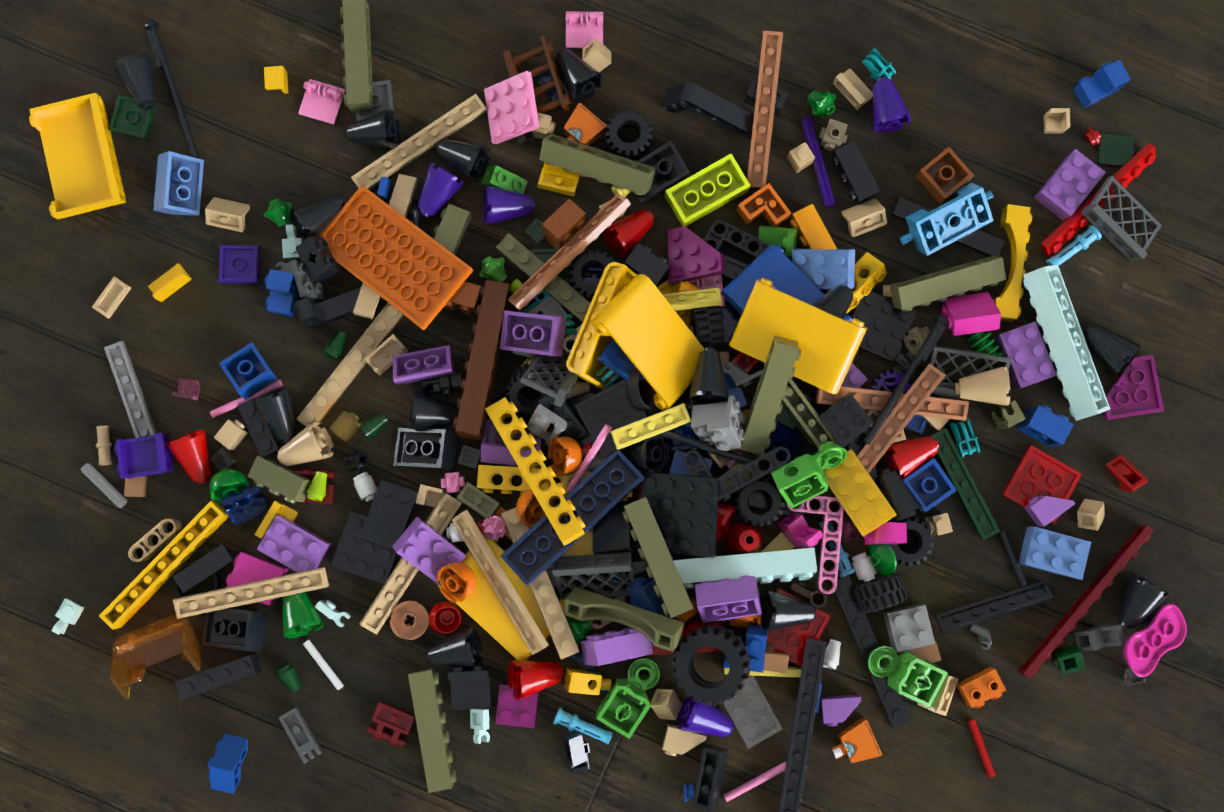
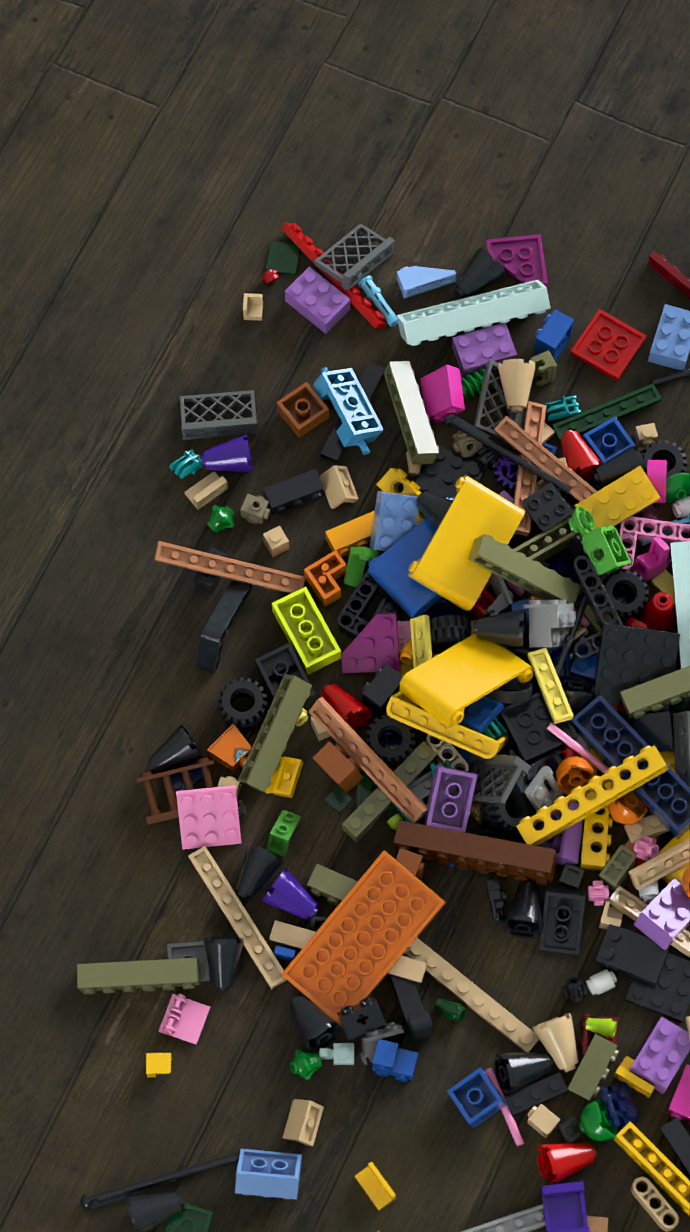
camera: 85 degrees left, 15 degrees down
clear pink panel [172,378,201,401] -> none
dark purple tile [219,245,260,284] -> none
clear yellow brick [329,411,362,442] -> none
dark green cone [359,413,389,439] -> none
tan hinge [364,334,408,376] -> none
medium lavender slope [393,345,455,385] -> none
bright green rock [479,256,507,282] -> none
dark purple cone [483,186,535,224] -> none
bright pink hinge [566,11,603,48] -> none
tan panel [582,38,611,72] -> none
dark purple axle [801,116,835,207] -> none
yellow arch [993,204,1032,322] -> none
medium lavender slope [1024,495,1075,527] -> none
blue brick [1073,60,1131,108] -> none
tan panel [1077,499,1105,531] -> none
red slope [1106,455,1148,492] -> none
none -> dark grey fence [180,390,258,440]
none -> light blue slope [397,266,456,298]

